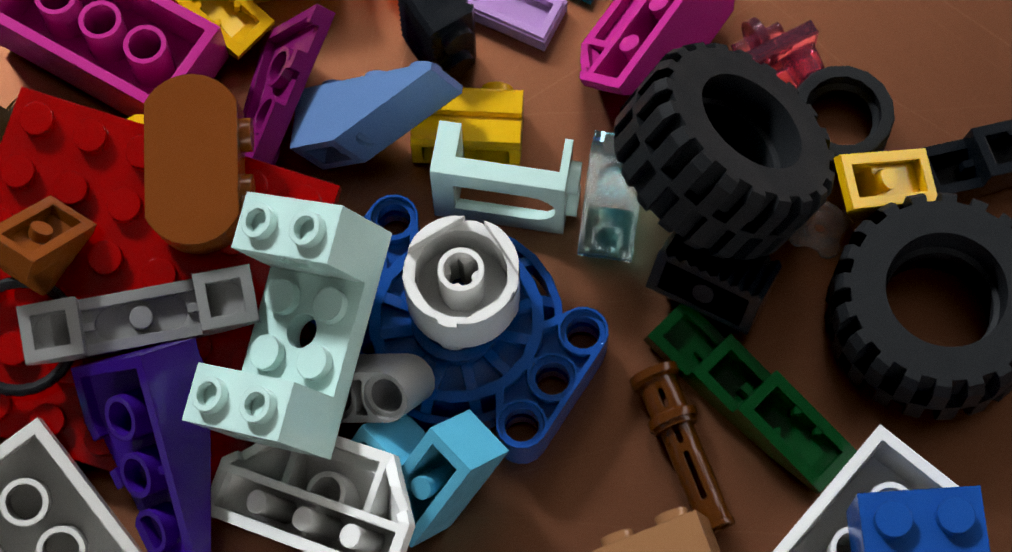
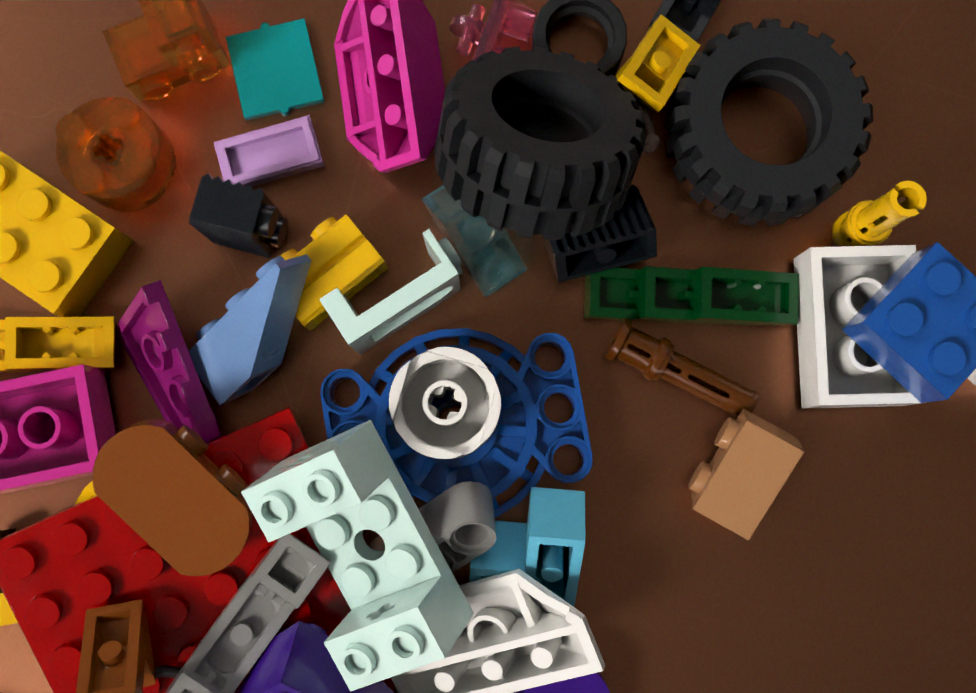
camera: 45 degrees left, 15 degrees up
none -> yellow pin [831,180,927,247]

